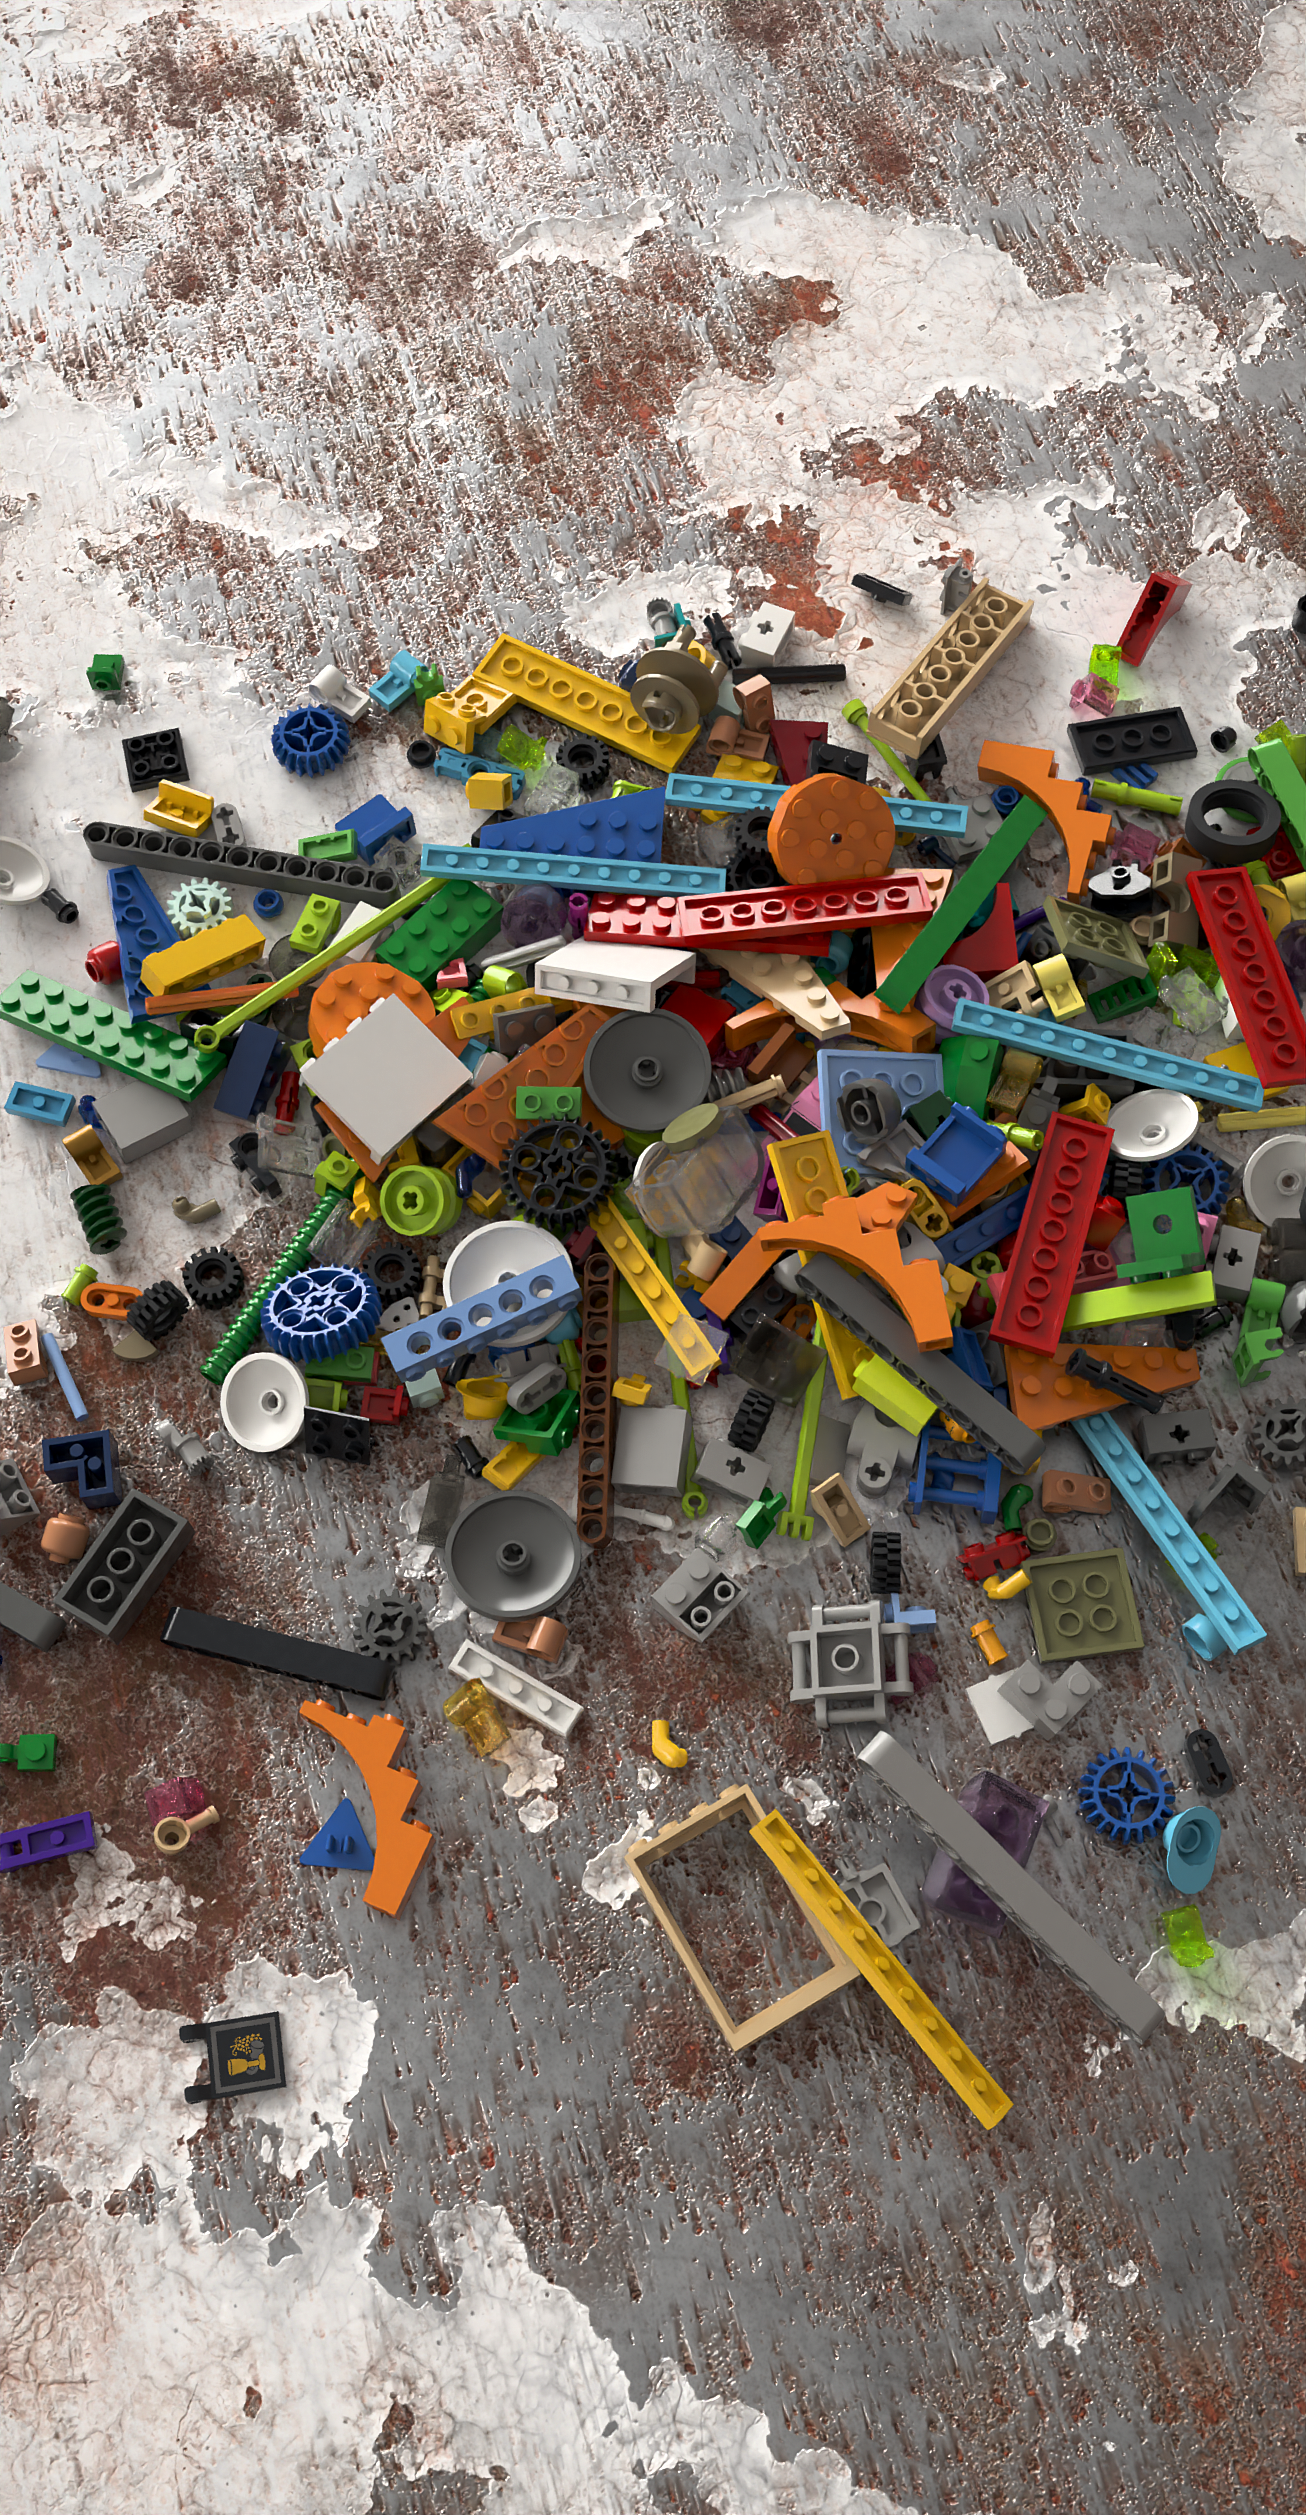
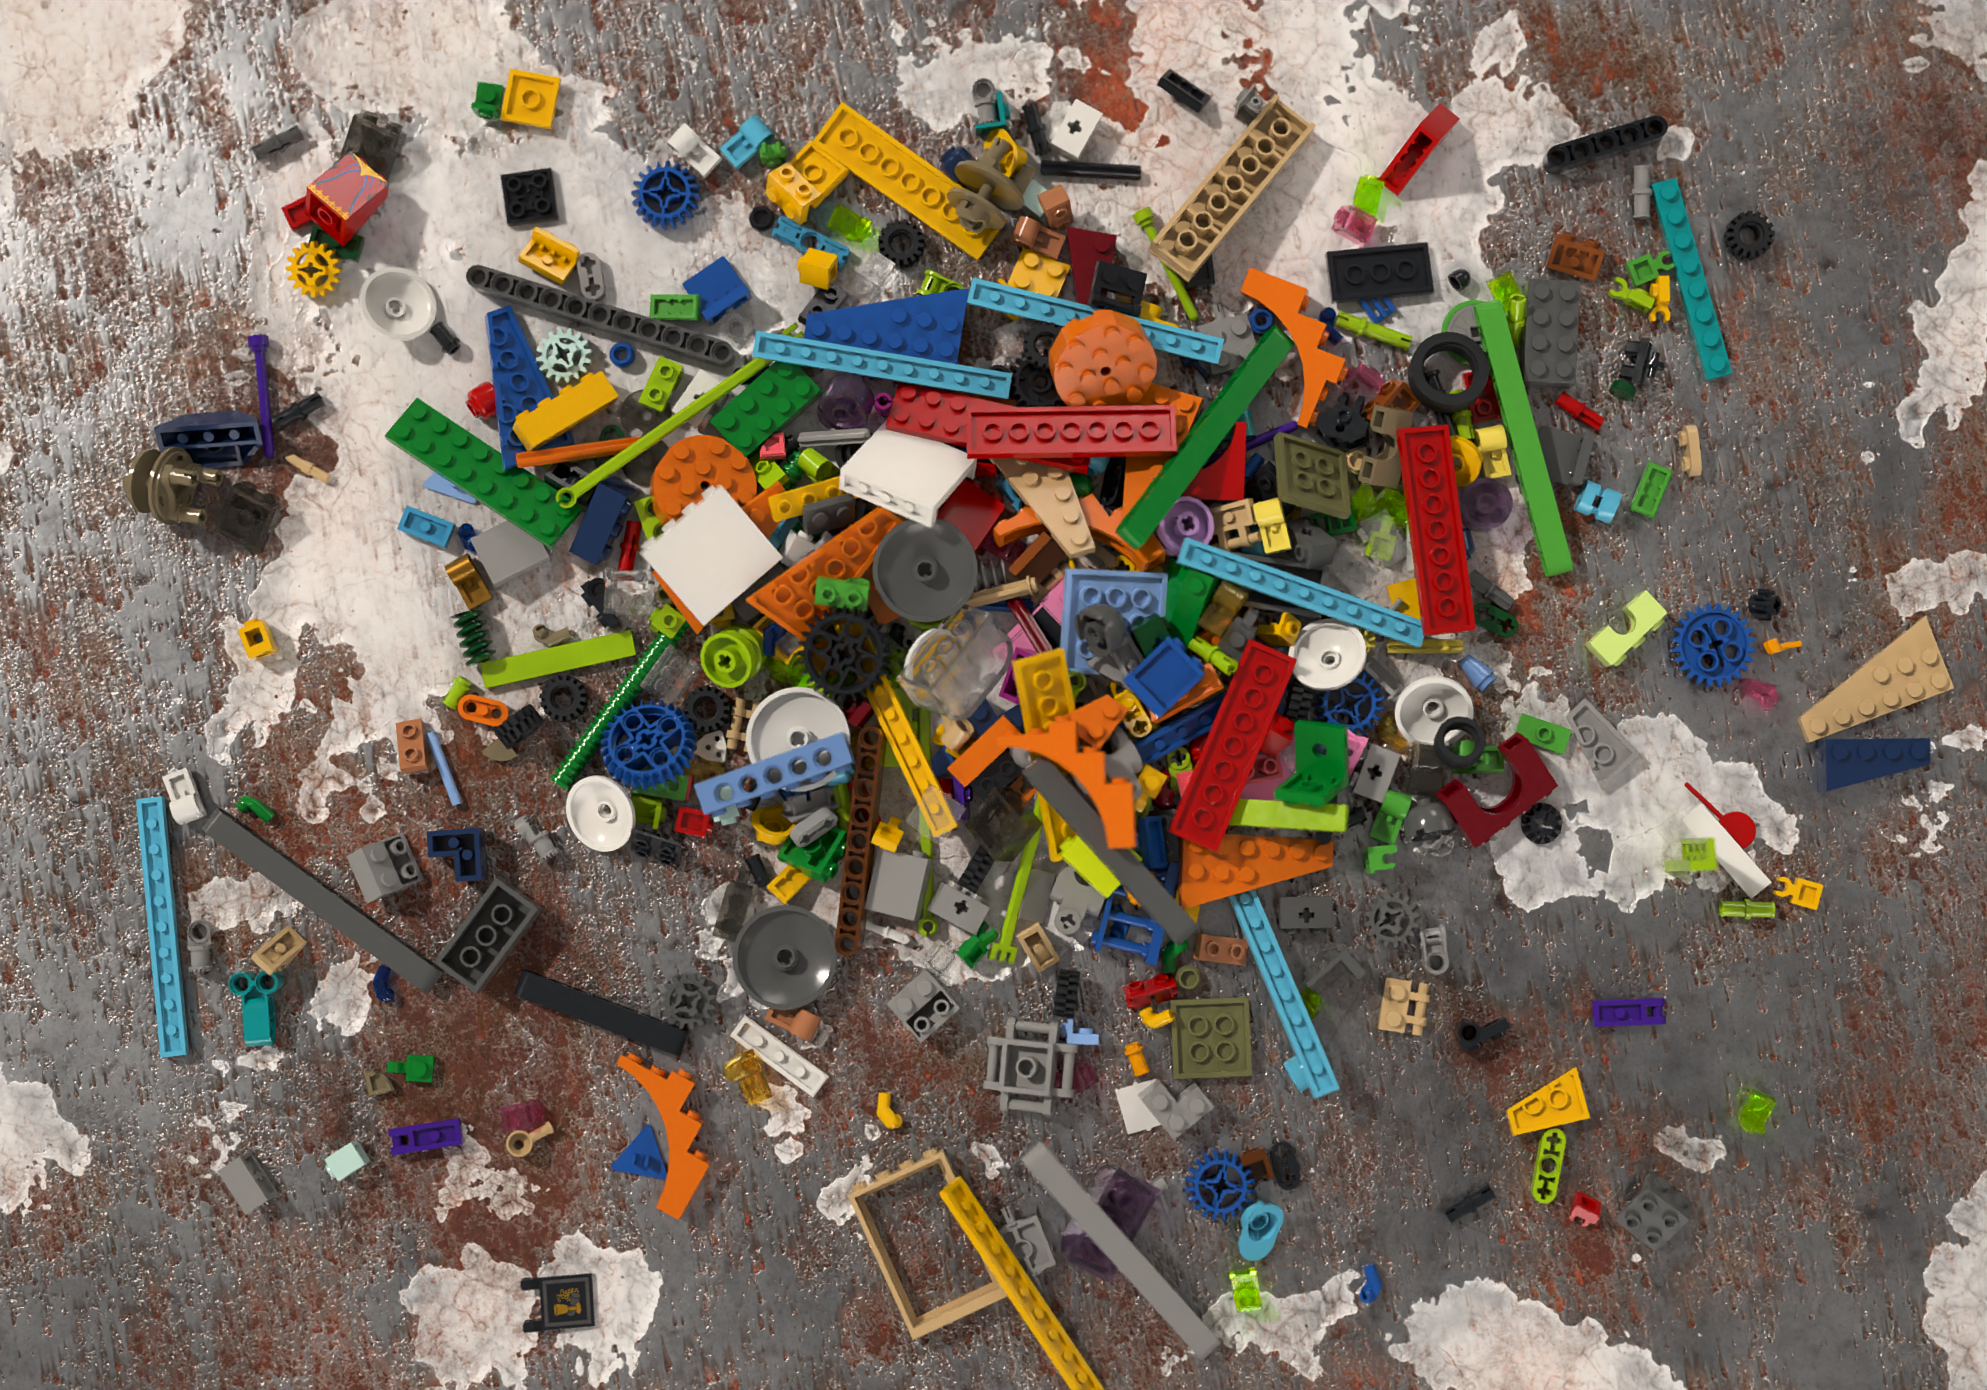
camera: 10 degrees right, 20 degrees up
nougat head [41,1513,90,1565] -> none
yellow plate [350,1175,382,1229] -> none
tile [662,1103,724,1152] -> none
black pin [1065,1348,1164,1414] -> none
none -> lime tile [480,630,637,689]
none -> yellow plate [500,69,562,130]
none -> clear neon green bracket [763,653,806,686]
none -> reddish brown panel [1238,1145,1275,1182]
none -> dark grey brick [1286,516,1338,569]

